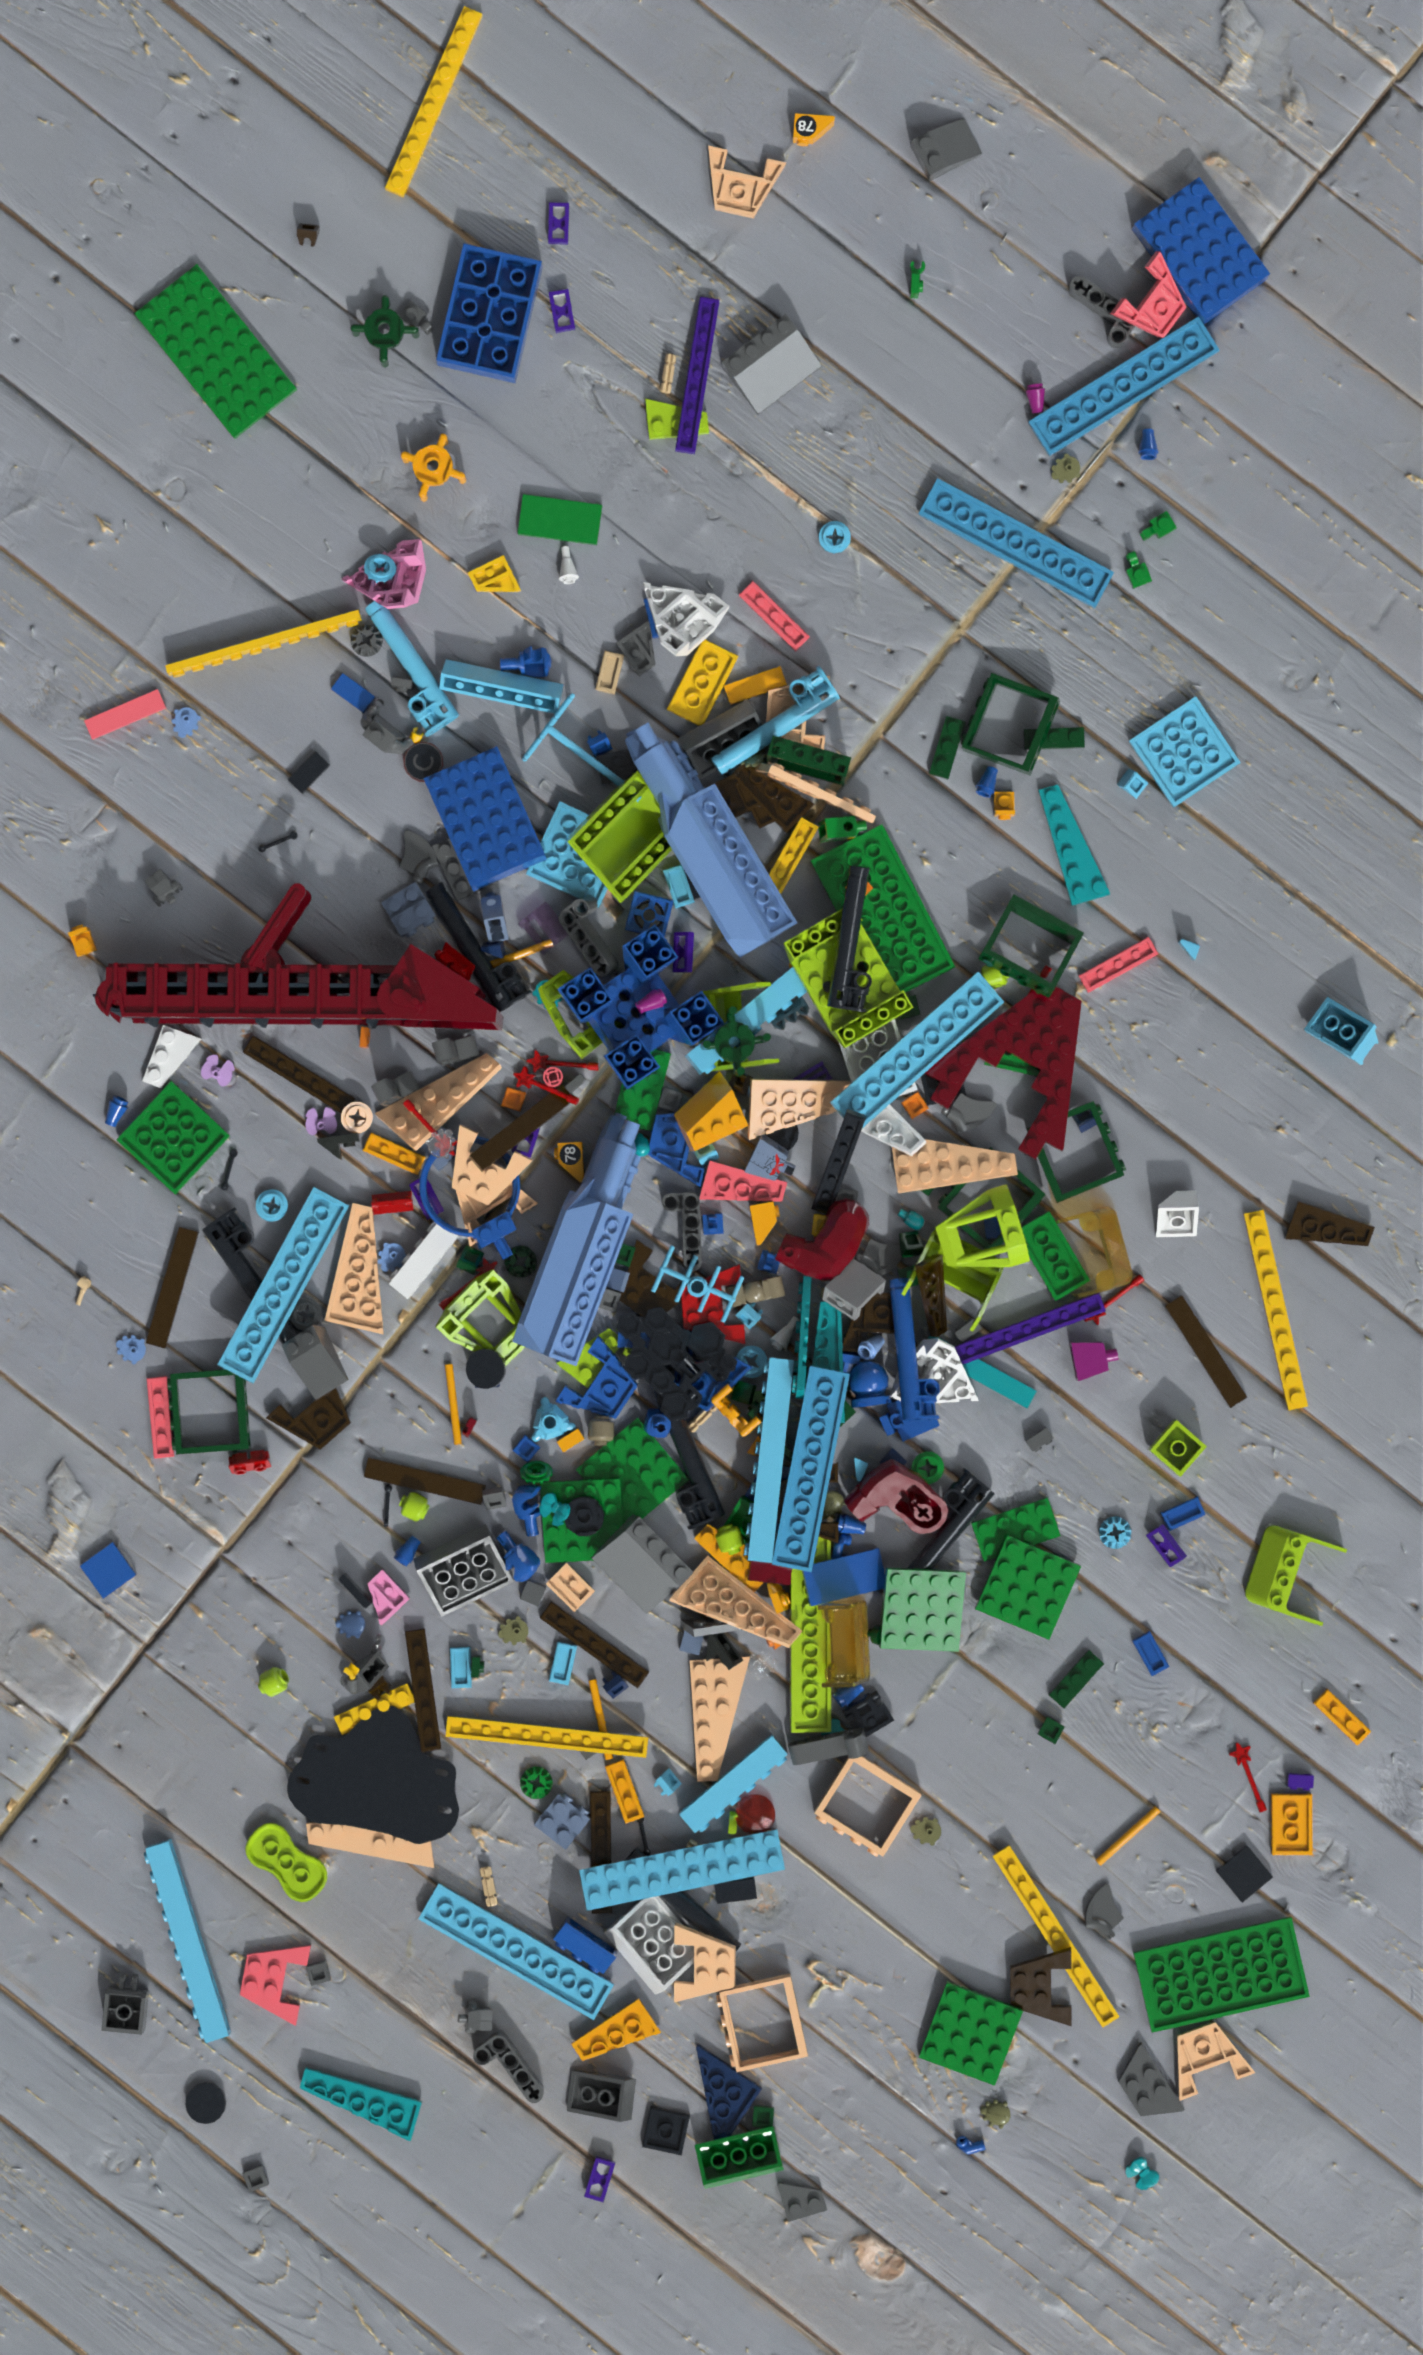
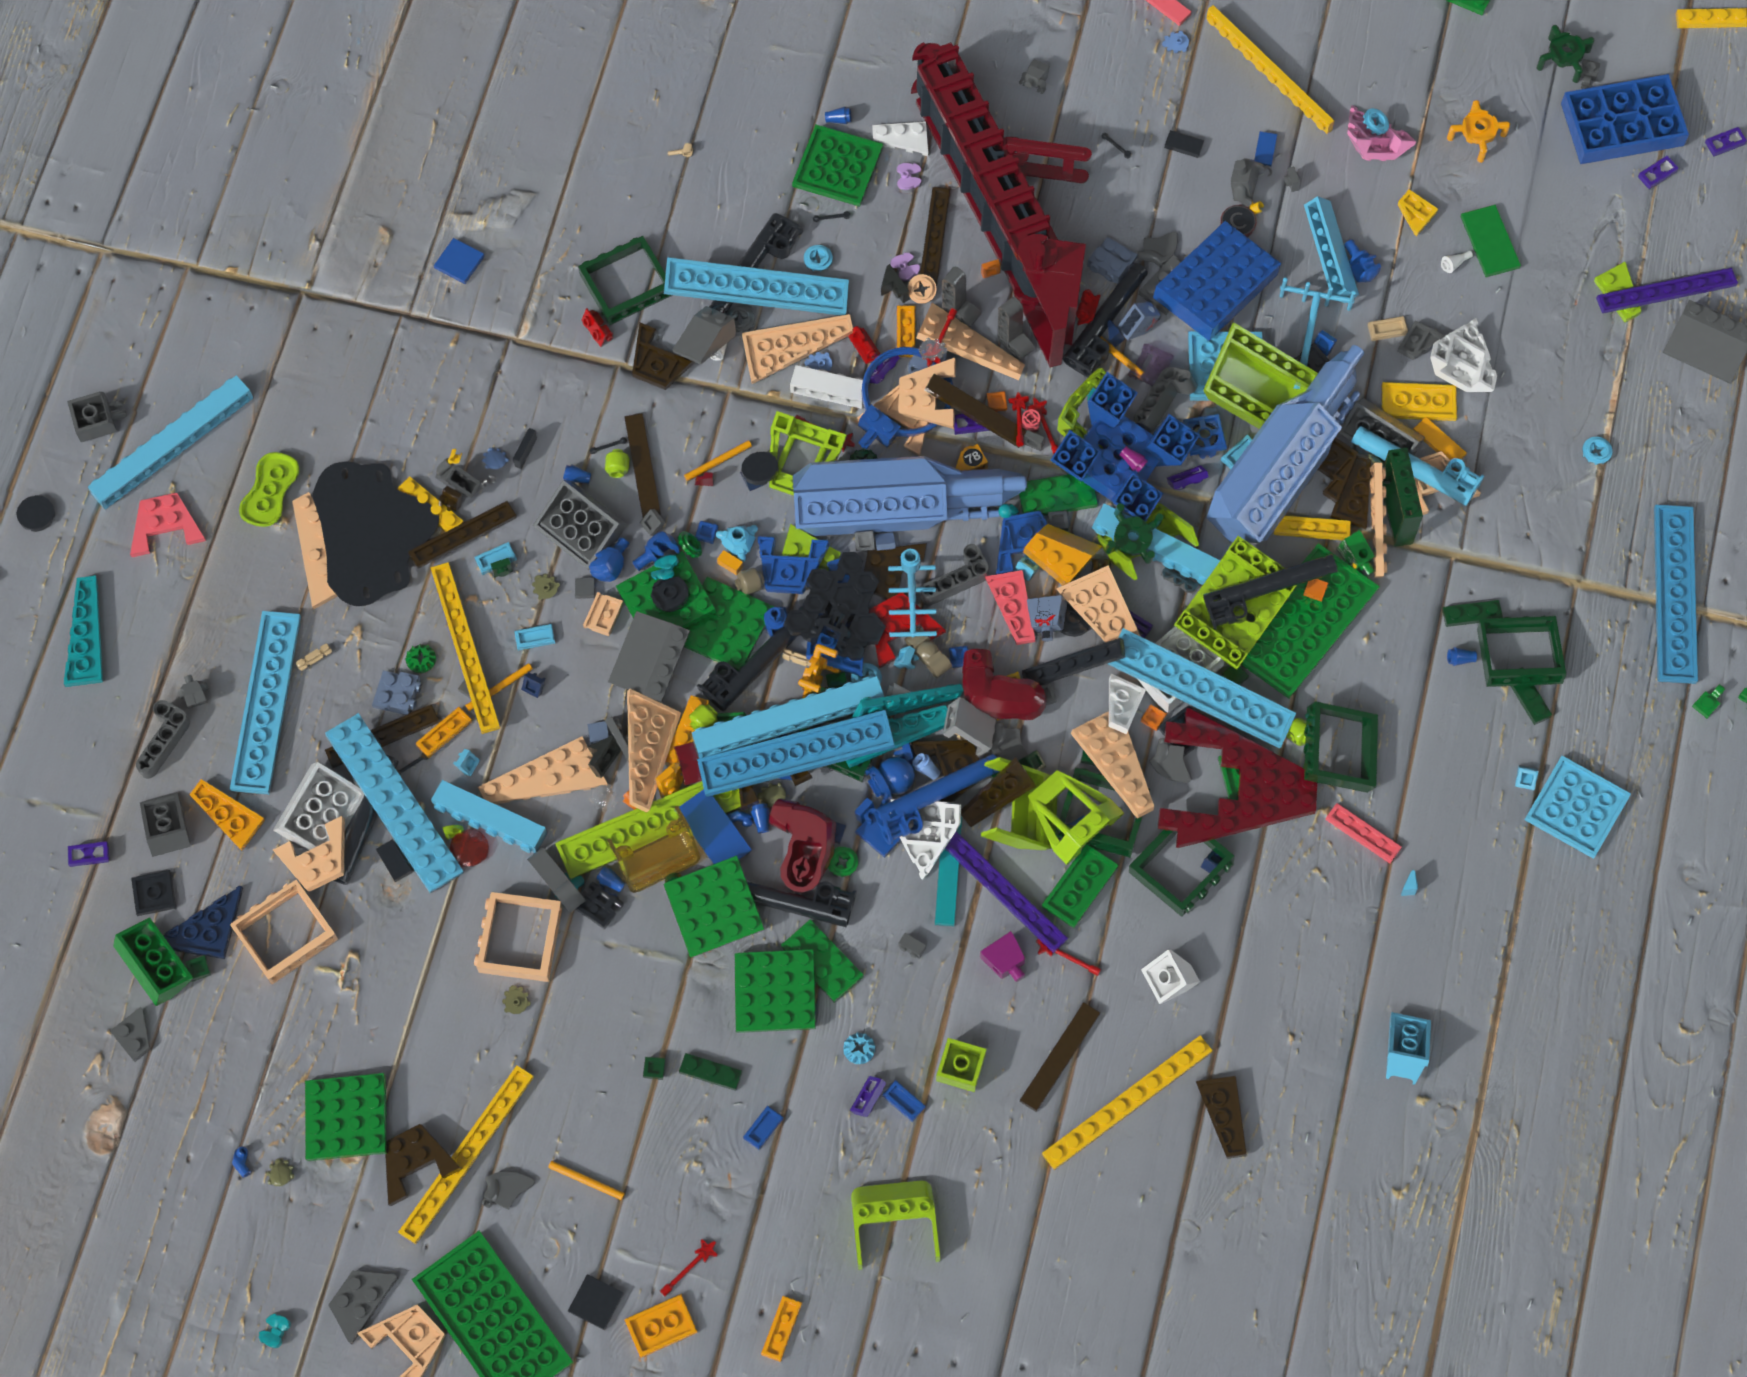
camera: 65 degrees right, 20 degrees down
light orange bracket [68,925,97,957] -> none
medium blue piece [116,1335,146,1365] -> none
dark brown tile [146,1227,199,1349] -> none
coral tile [146,1376,175,1459] -> none
lime head [258,1667,289,1697] -> none
dark grey tile [306,1960,331,1986] -> none
dark grey gear [350,624,383,657] -> none
medium azure piece [365,601,459,737] -> none
bright pink wing [367,1569,410,1626] -> none
dark green slope [456,1245,484,1275] -> none
dark brown tile [540,1601,649,1689] -> none
blue slope [553,1916,618,1974] -> none
dark green plate [615,1244,636,1267] -> none
tan axle [660,354,676,394] -> none
blue tile [702,1214,724,1235] -> none
coral tile [739,581,810,652] -> none
light orange slope [749,1202,780,1246] -> none
medium azure slope [854,1457,868,1482] -> none
teal cylinder [897,1209,924,1230] -> none
dark grey piece [954,1318,982,1343] -> none
light orange bracket [994,792,1015,820] -> none
teal wing [1038,785,1110,906] -> none
clear yellow windscreen [1055,1207,1133,1298] -> none
dark purple piece [1286,1773,1314,1790] -> none

